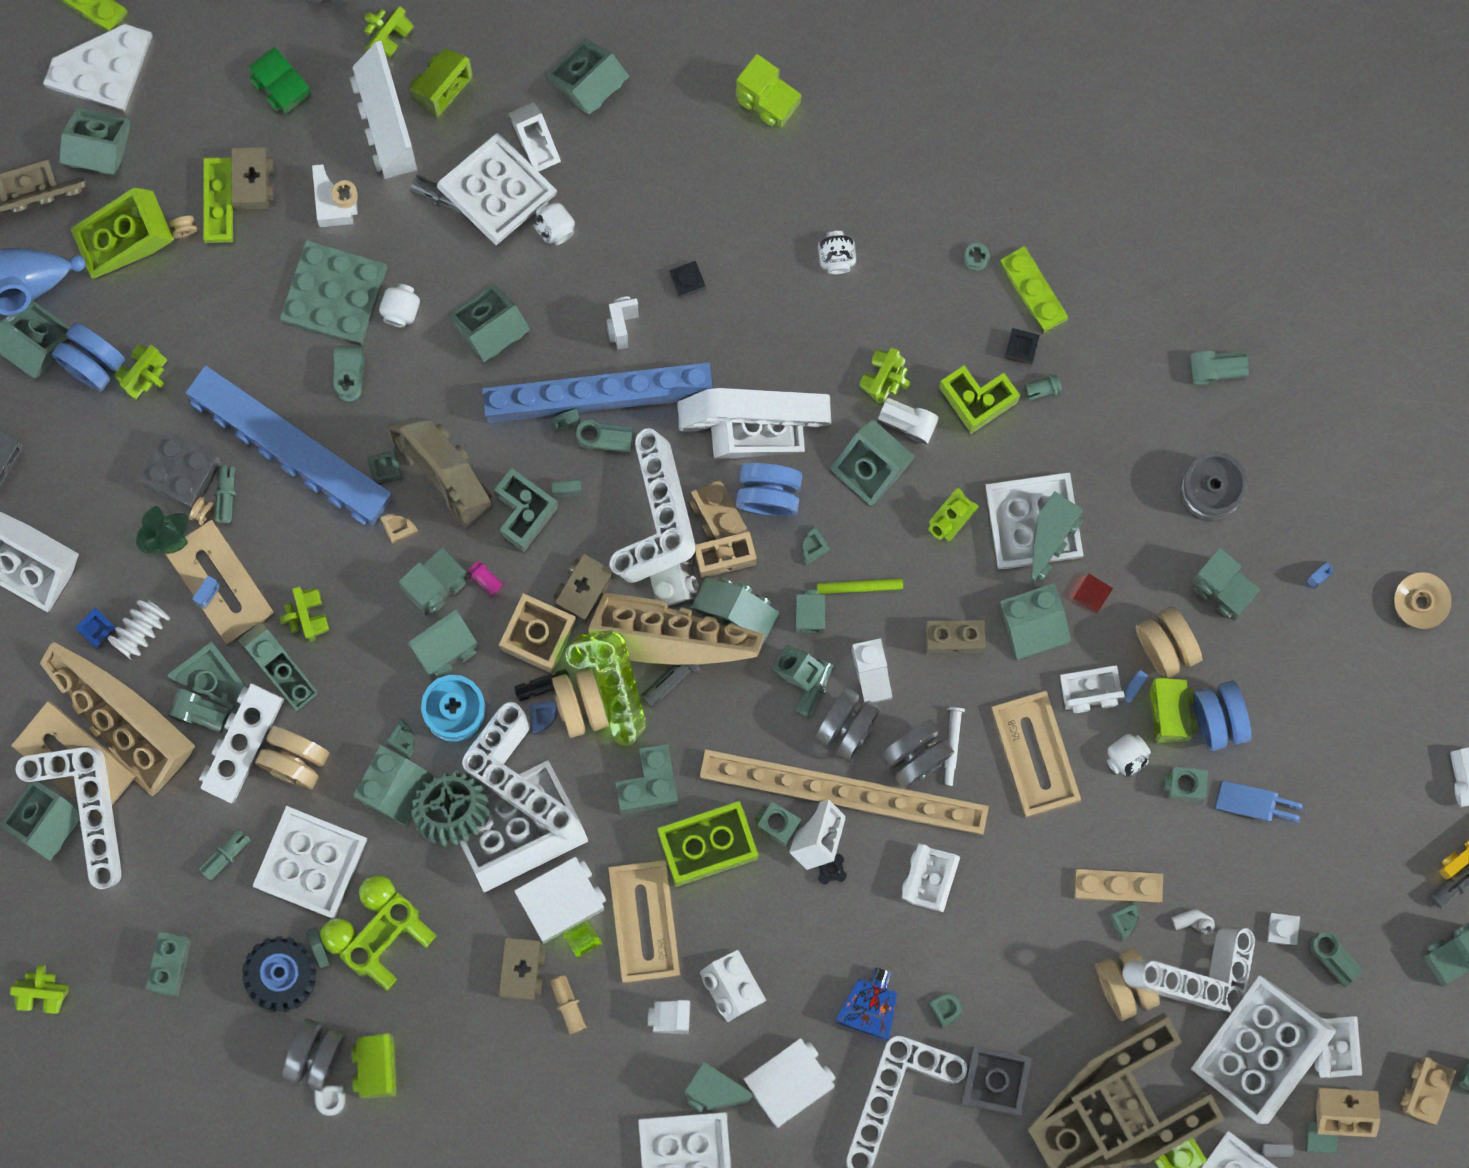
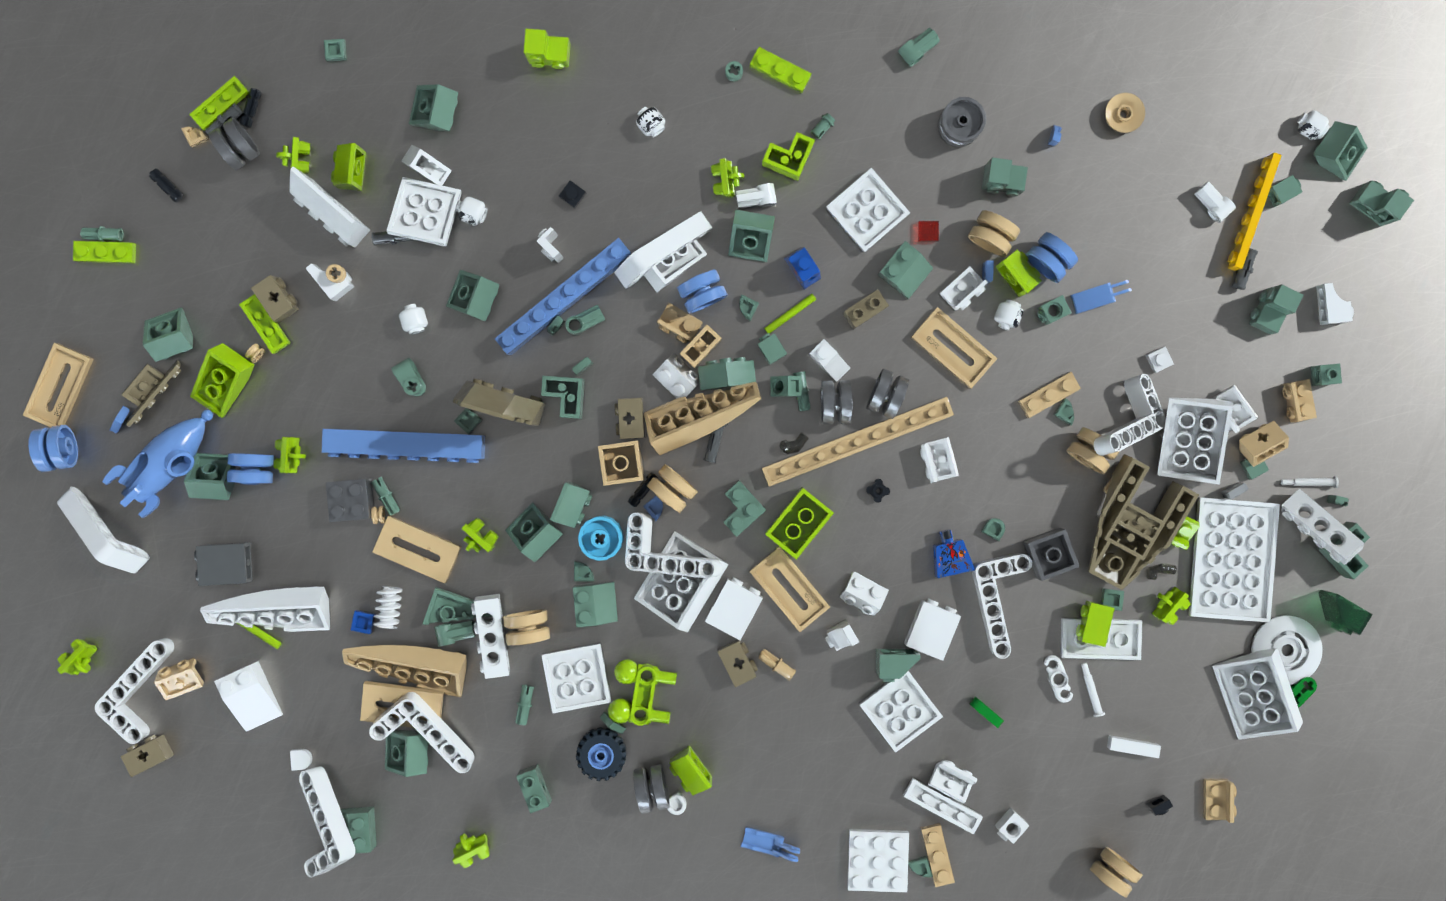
camera: 25 degrees left, 10 degrees up
white plate [43,24,152,112] -> none
clear green plate [136,506,188,554] -> none
medium blue tile [192,575,220,609] -> none
sand green slope [238,622,319,712] -> none
green brick [248,47,311,114] -> none
sand green plate [280,240,388,346] -> none
tan tile [379,514,418,544] -> none
sand green brick [398,548,467,616] -> none
sand green gear [411,770,490,847] -> none
dark pink pin [467,561,504,597] -> none
clear neon green plate [563,920,602,958] -> none
clear neon green beam [565,630,646,746] -> none
white beam [609,428,695,583] -> none
sand green brick [754,801,801,847] -> none
white arch [789,799,846,870] -> none
lime hips [928,487,979,541] -> none
white piece [944,707,965,786] -> none
black plate [1005,328,1040,364] -> none
sand green slope [1030,491,1084,585] -> none
white arm [1171,909,1215,935] -> none
sand green piece [1309,932,1363,987] -> none
none -> sand green slope [505,502,563,562]
none -> clear smoke arm [780,433,809,454]
none -> blue torso [784,247,821,290]

